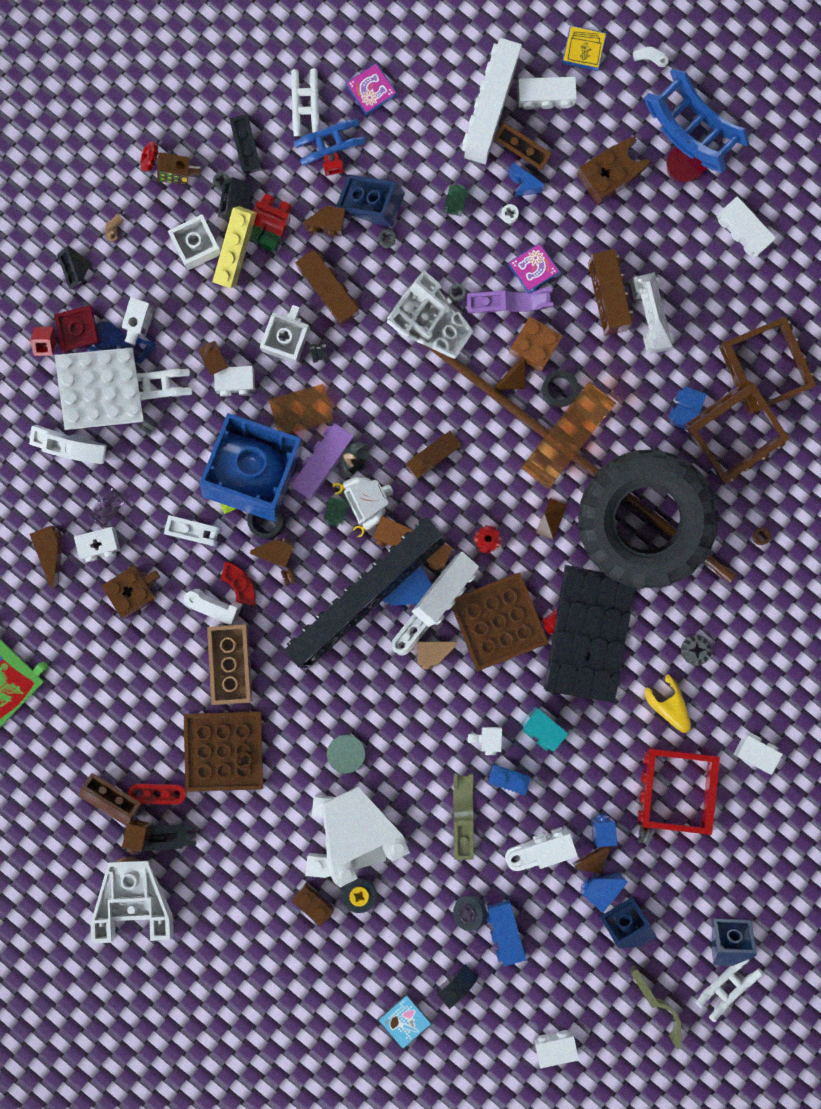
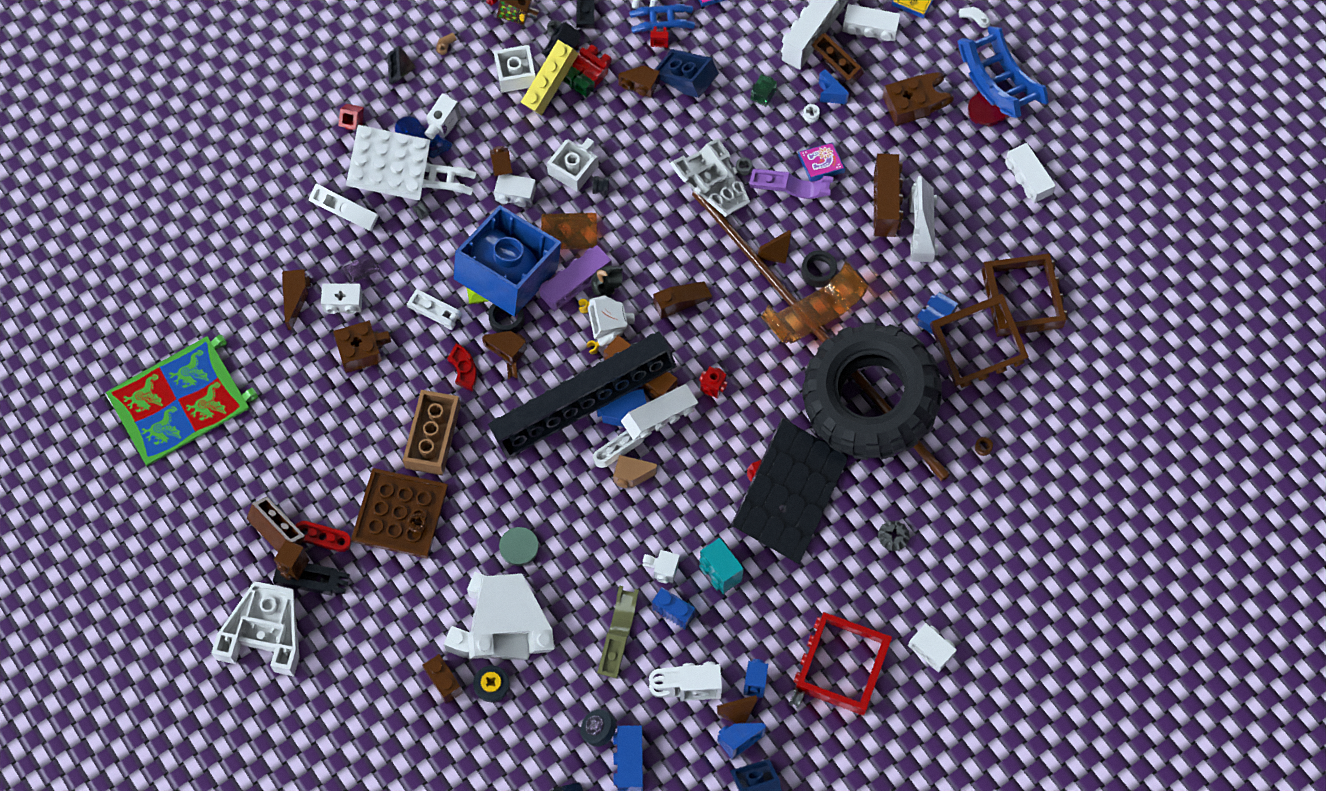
camera: 15 degrees right, 20 degrees down
dark red tile [54,305,100,352] -> none
white leg [184,589,242,625] -> none
reddish brown brick [295,249,360,327] -> none
clear green brick [324,497,349,528] -> none
dark grey bush [379,229,396,248] -> none
reddish brown plate [452,572,549,672] -> none
dark orange brick [509,317,562,372] -> none
reddish brown slope [536,498,567,540] -> none
yellow animal [644,674,691,733] -> none

